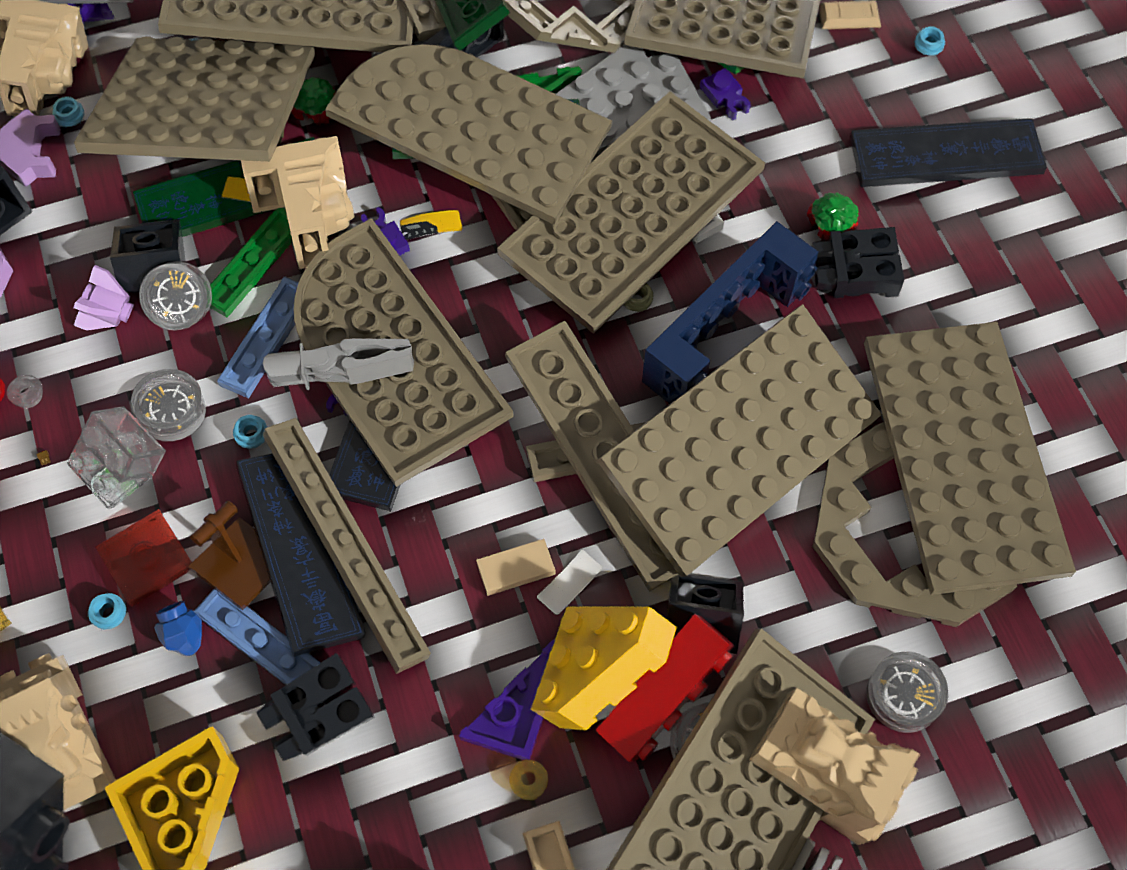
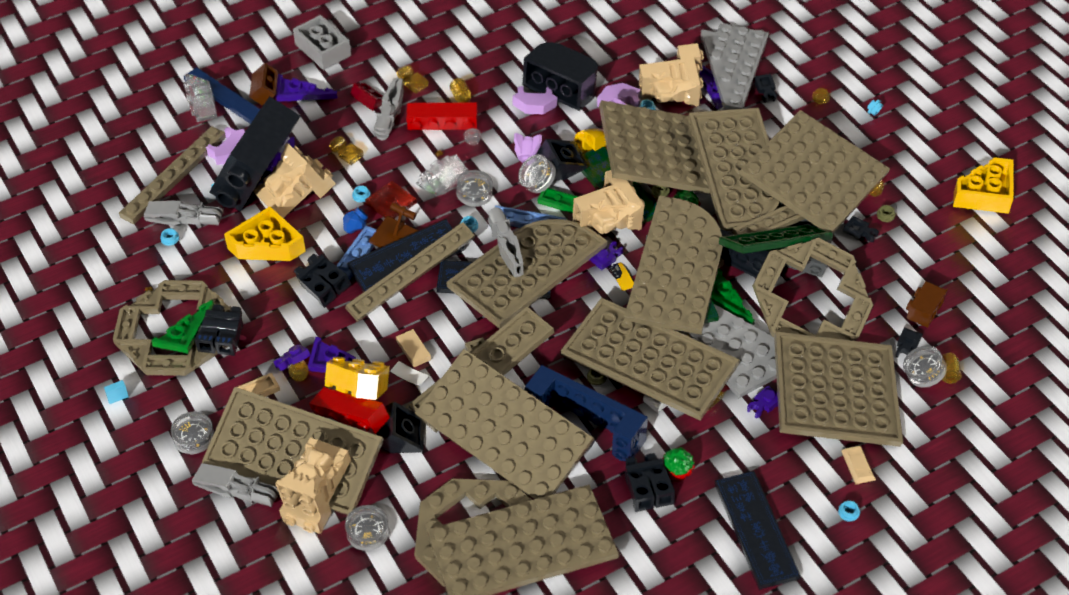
camera: 80 degrees right, 15 degrees down
none -> dark purple plate [273,345,311,371]
none -> yellow brick [574,128,607,153]

